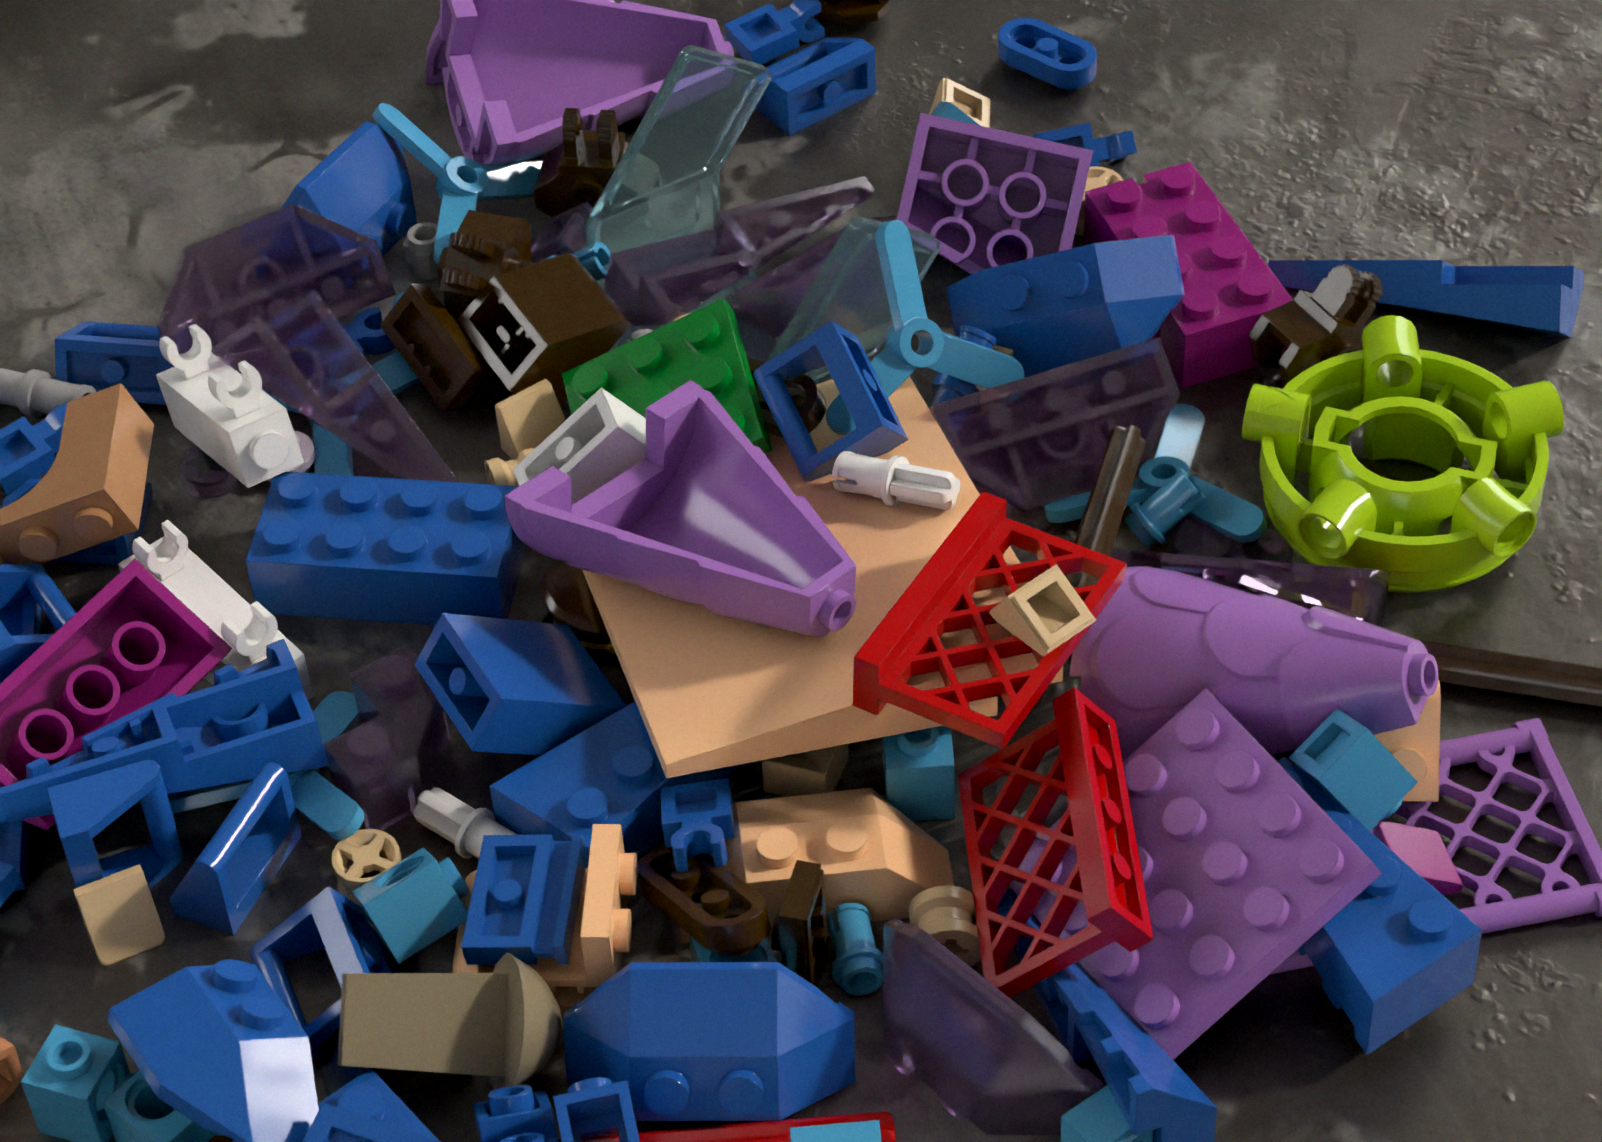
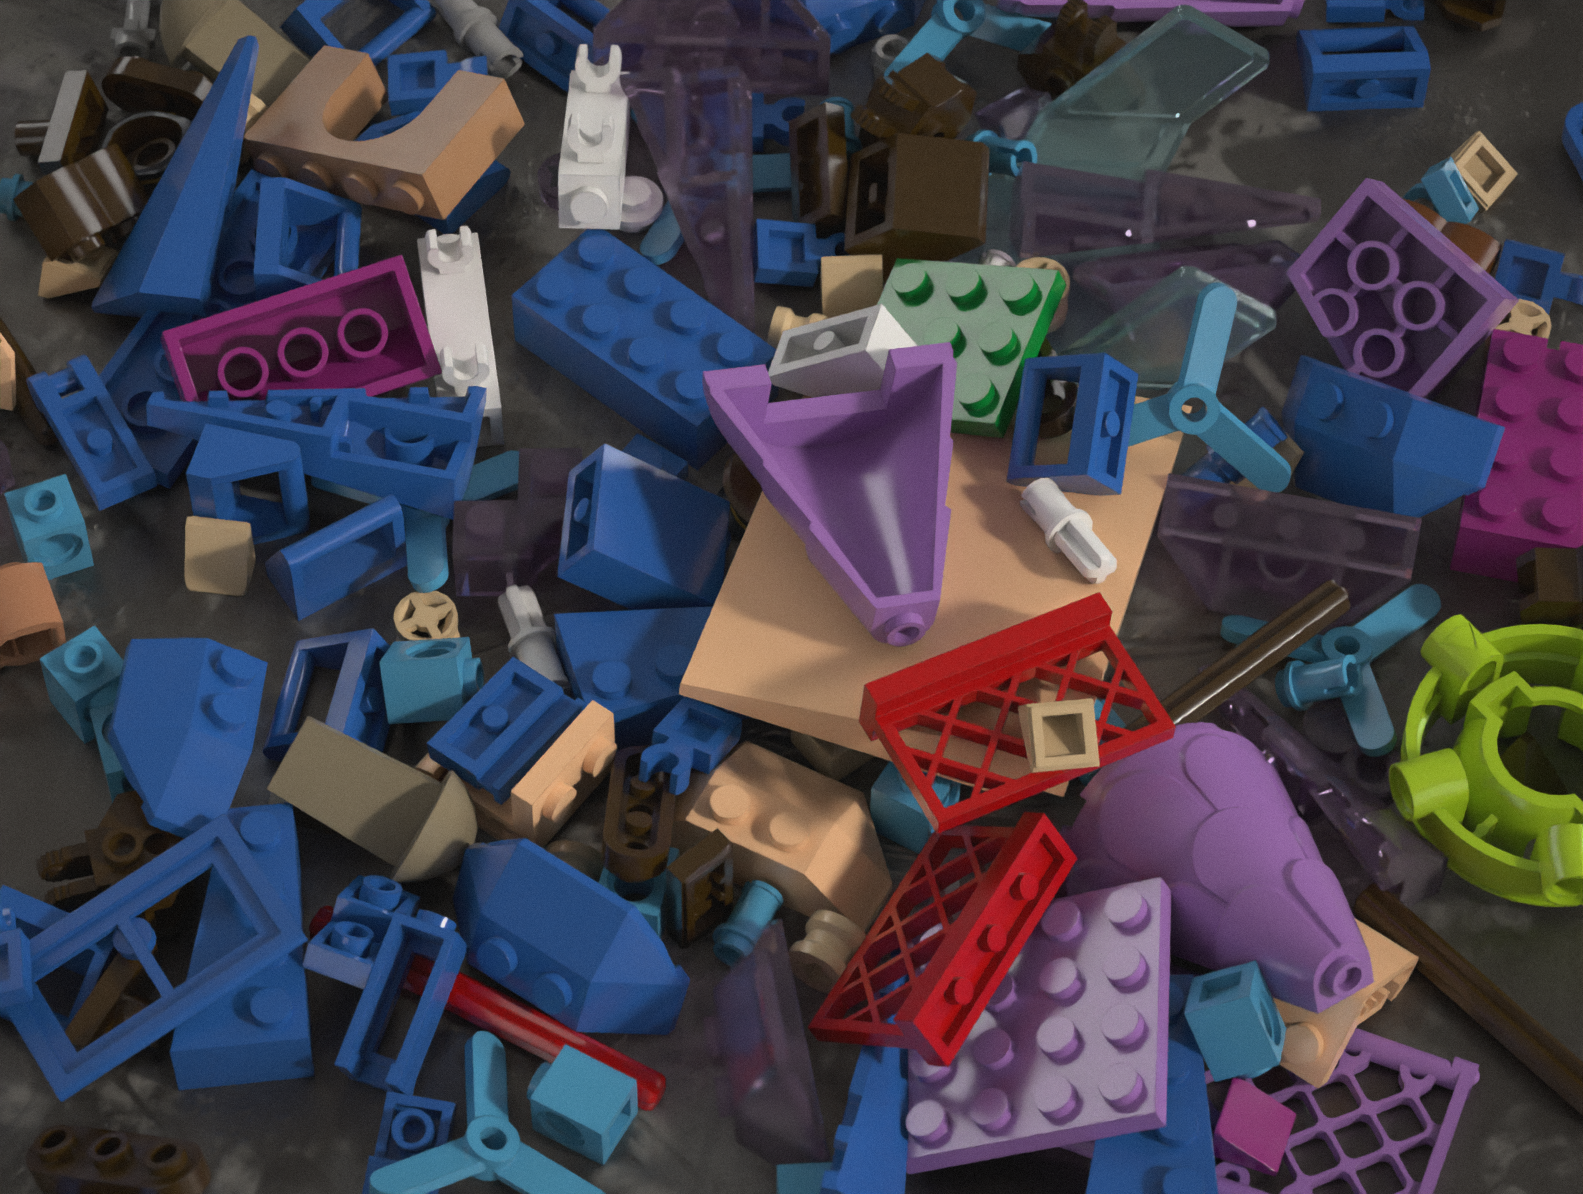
camera: 30 degrees right, 10 degrees up
none -> blue plate [752,219,851,287]

